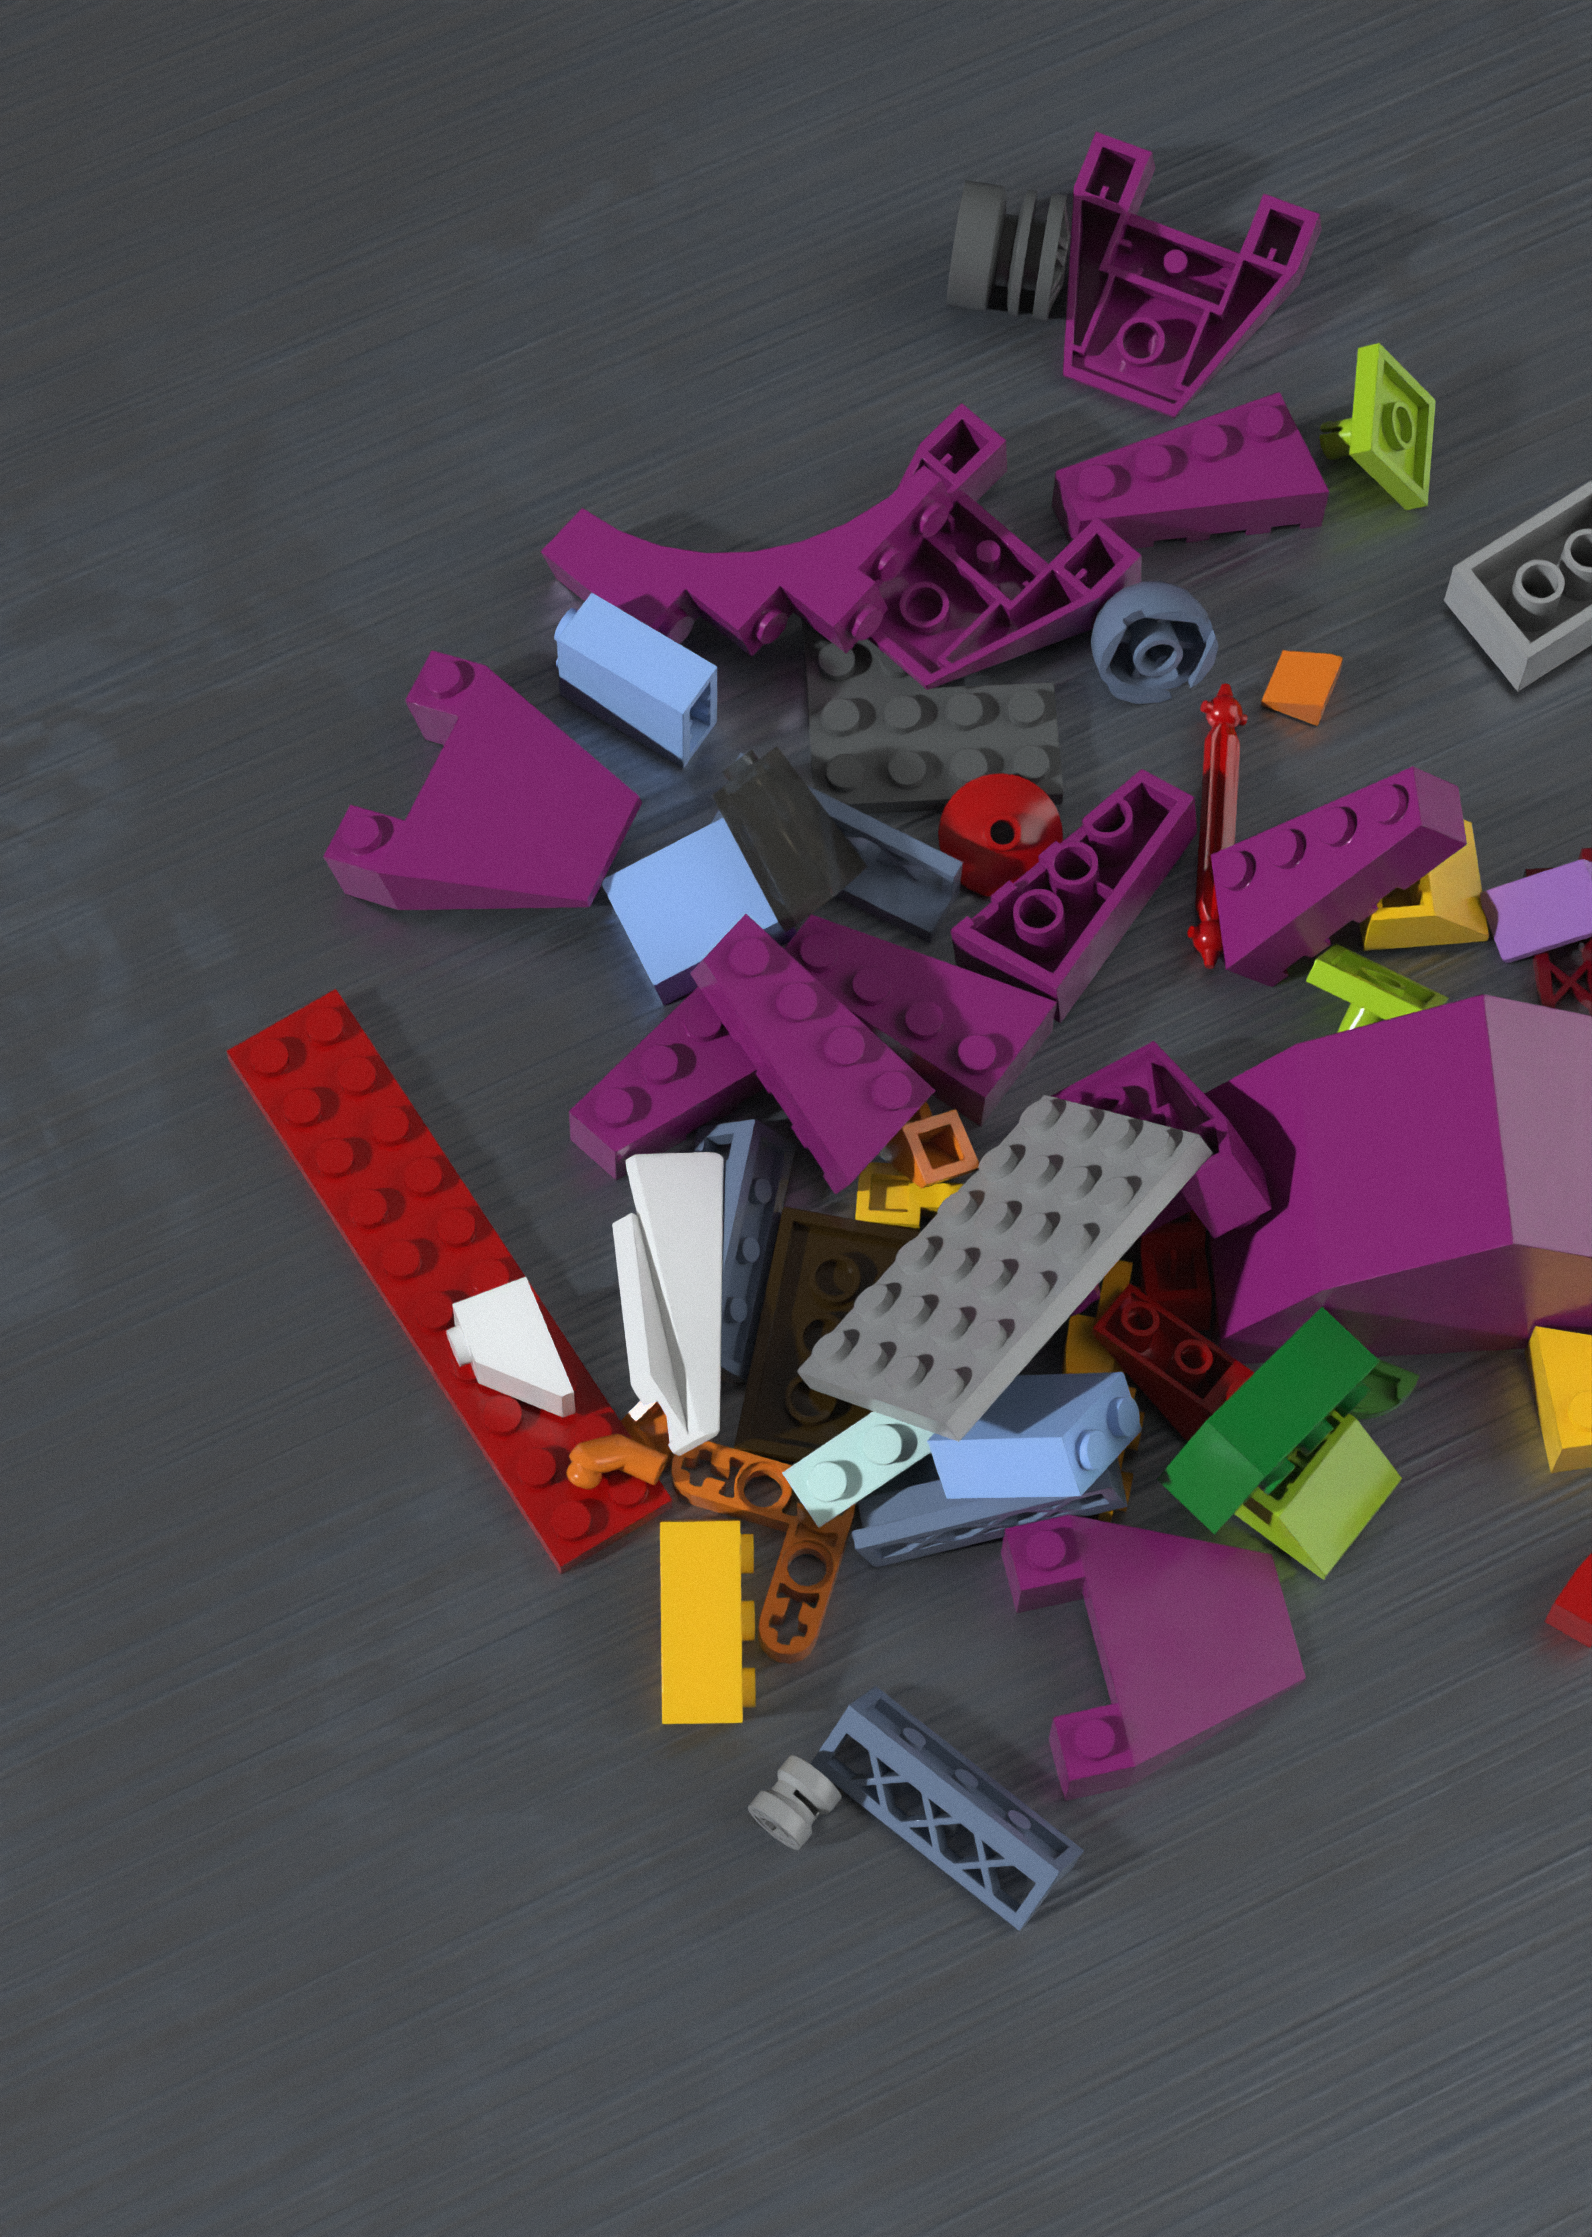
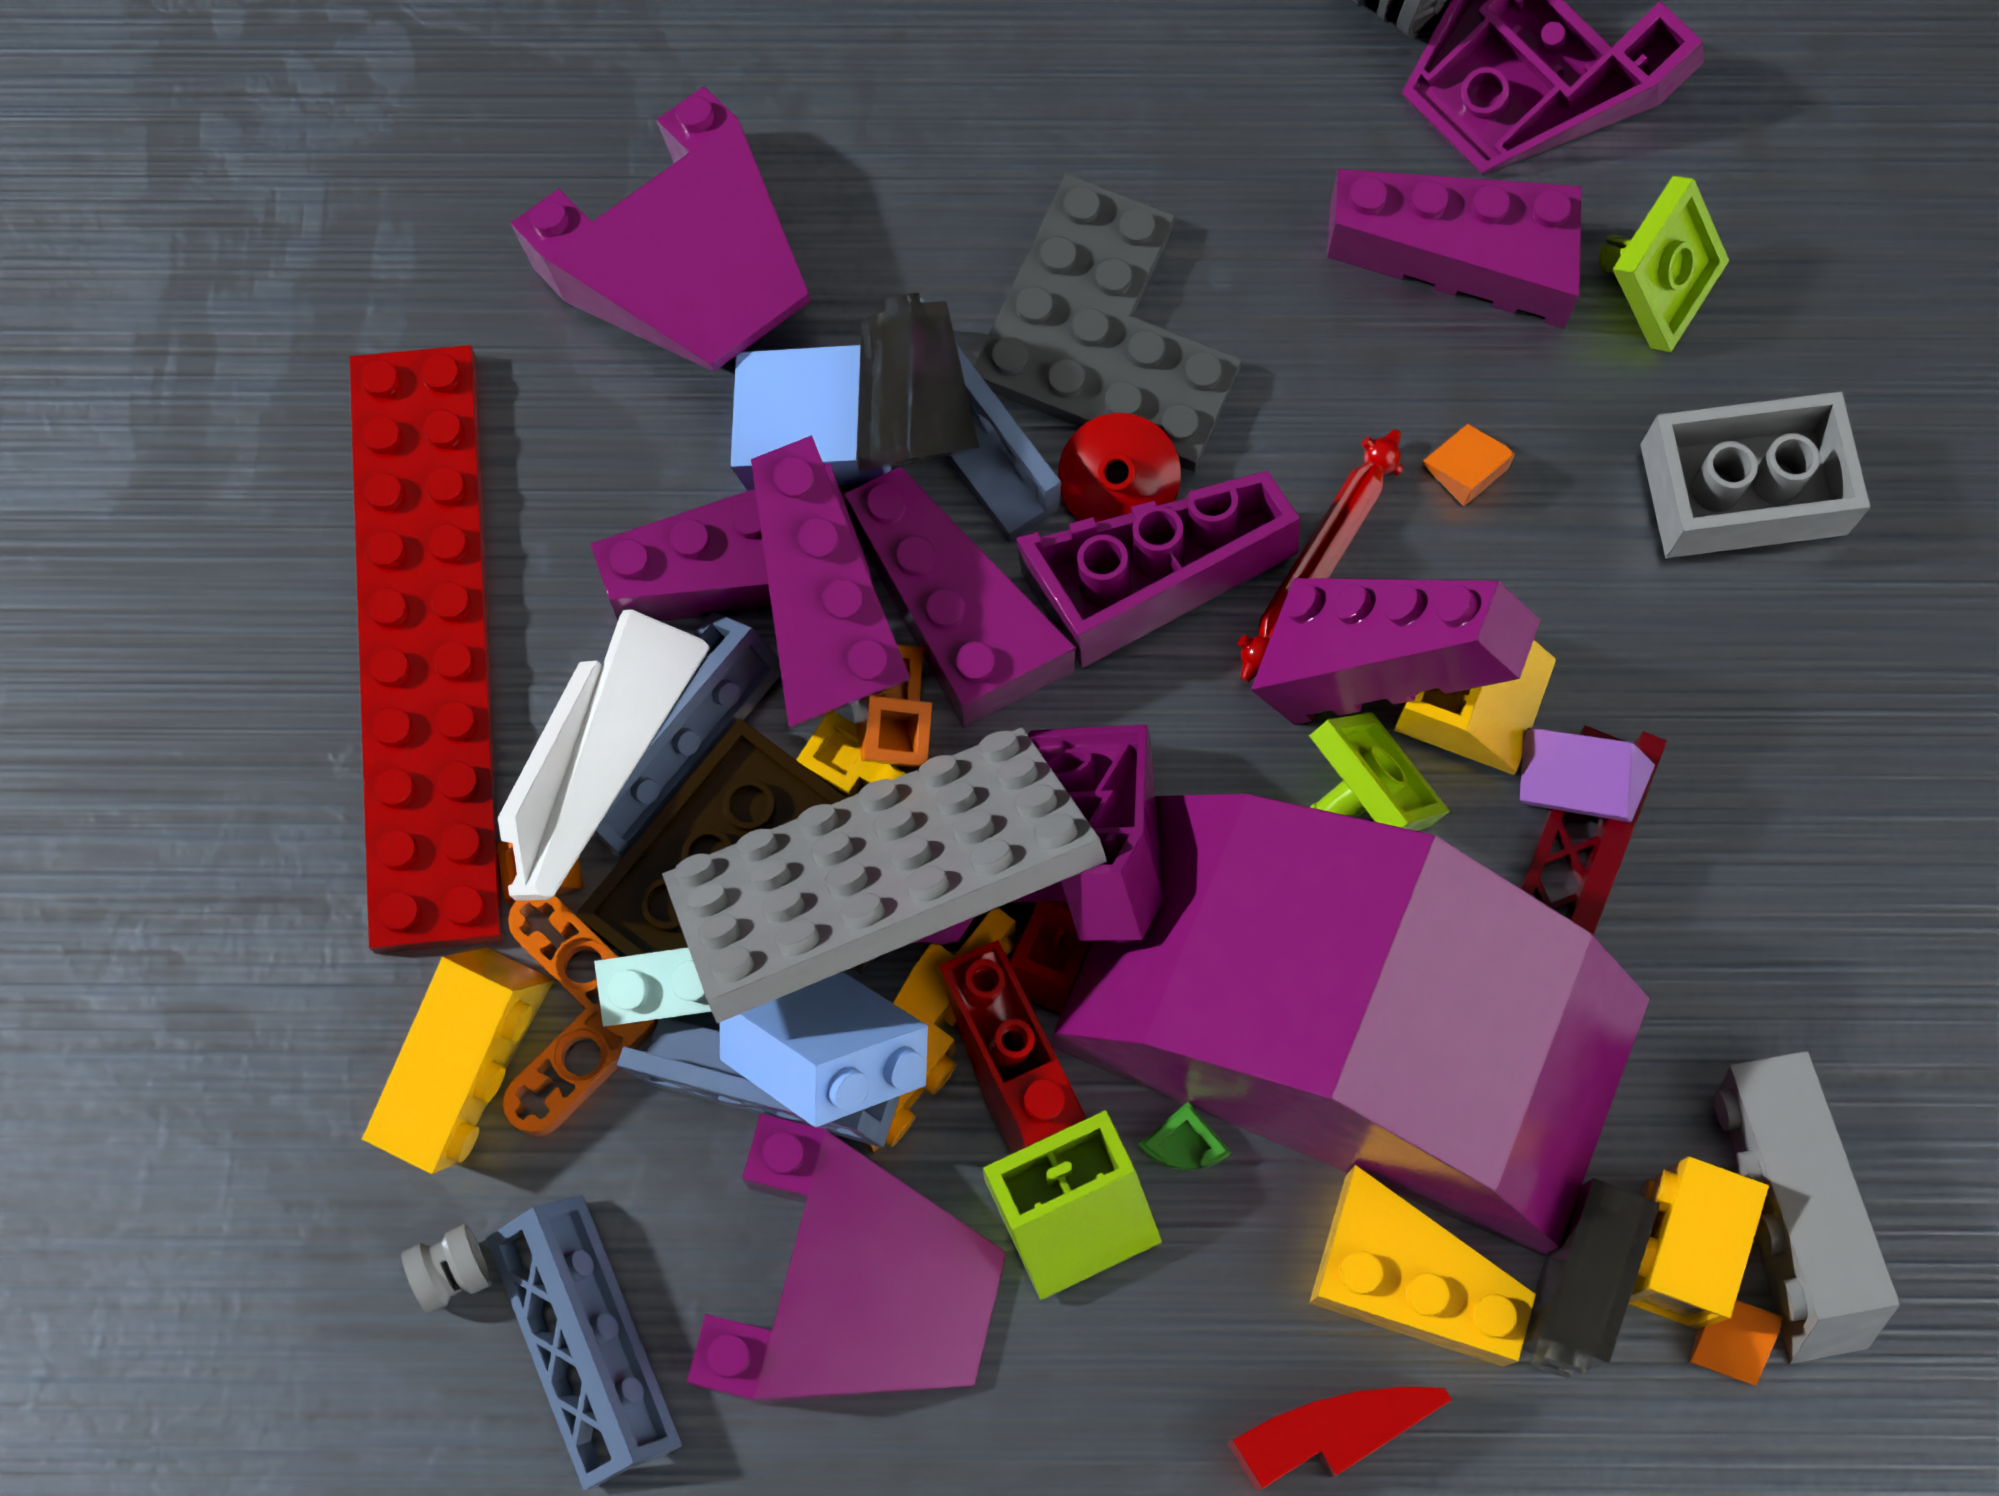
camera: 30 degrees right, 5 degrees up
white slope [446,1277,575,1418] -> none
magenta arch [541,466,953,657] -> none
light blue brick [554,593,717,768] -> none
orange arm [566,1434,668,1489] -> none
magenta wedge [867,403,1142,690] -> none
sand blue cylinder [1090,580,1219,704] -> none
green wedge [1157,1307,1380,1535] -> none

